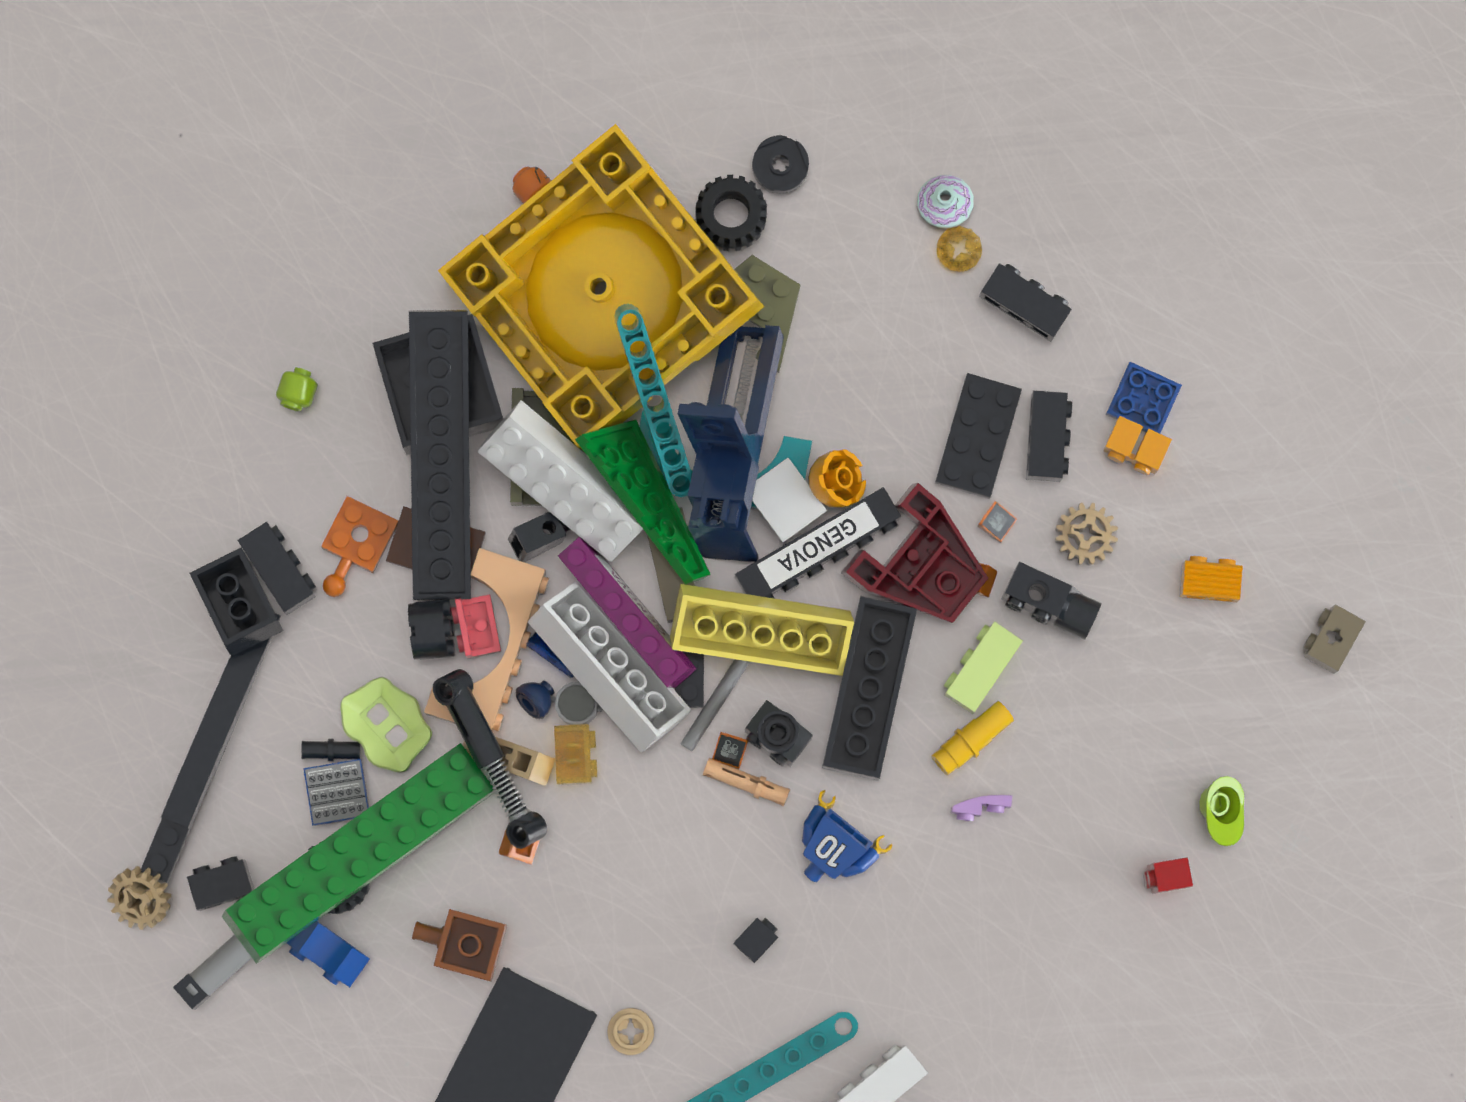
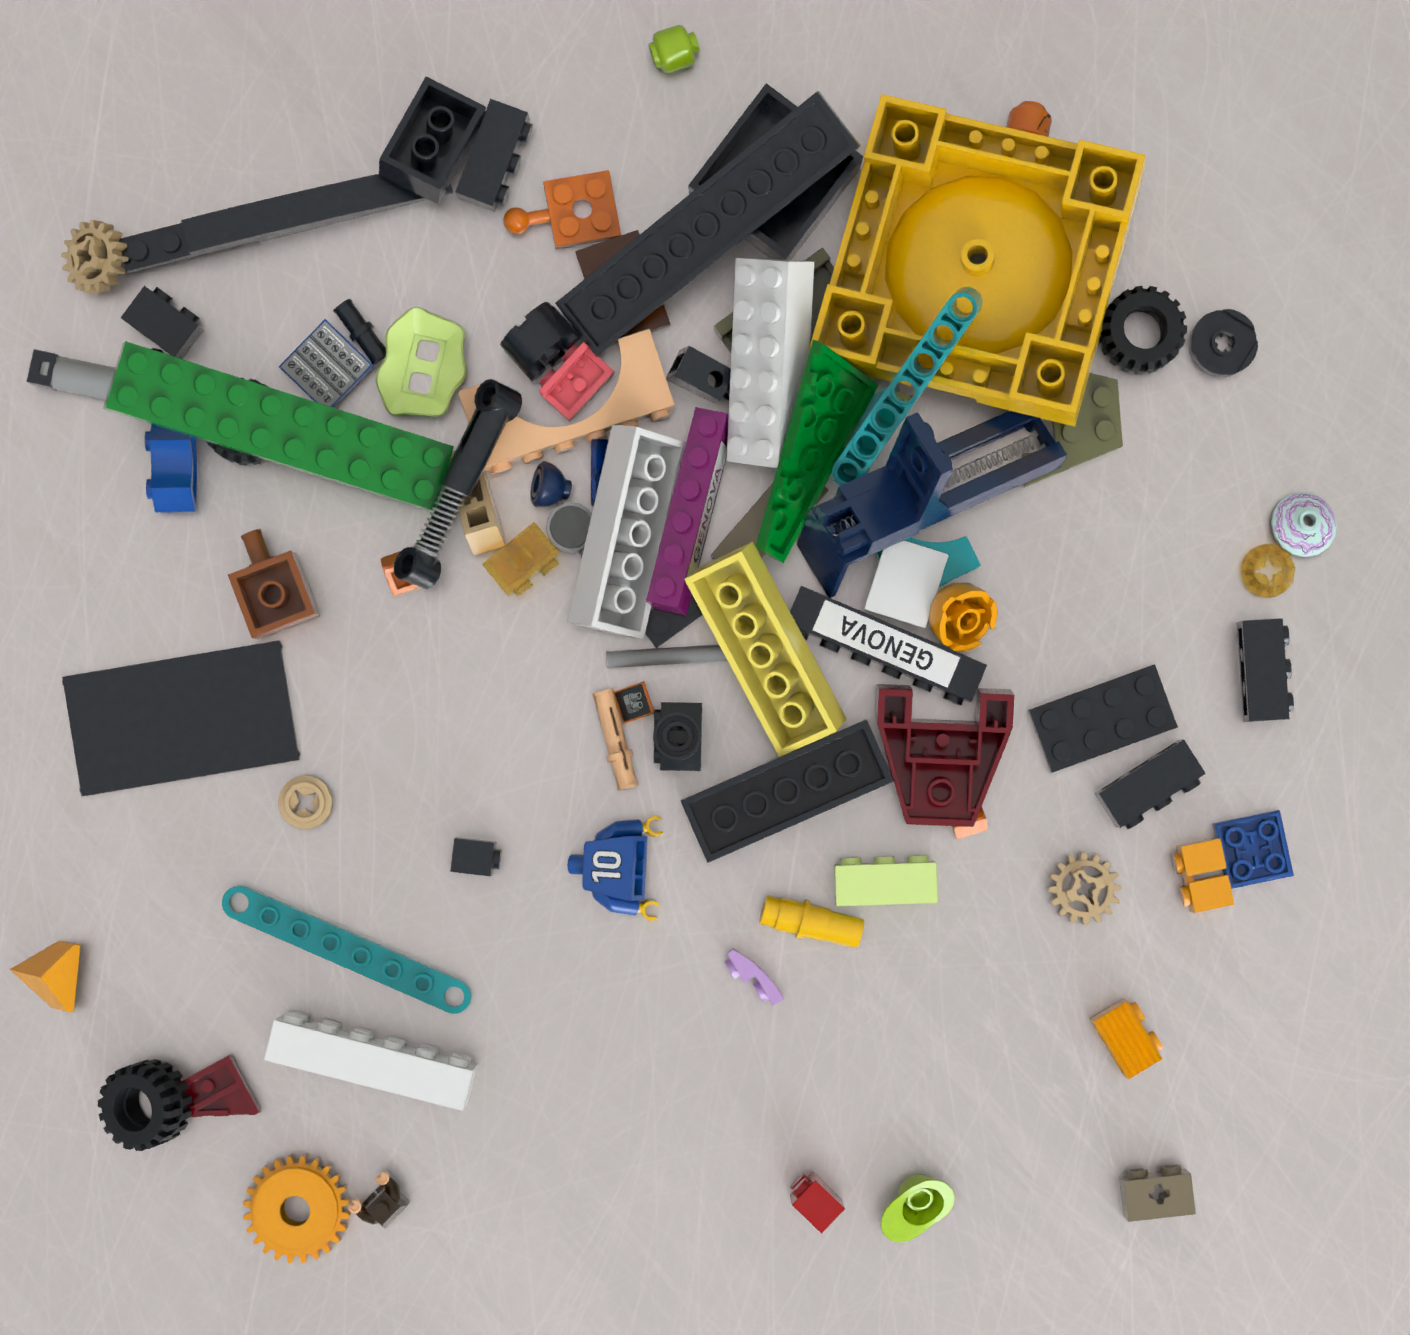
camera: 55 degrees right, 5 degrees up
slope [977,501,1017,543] -> none
black brick [1001,562,1102,640] -> none

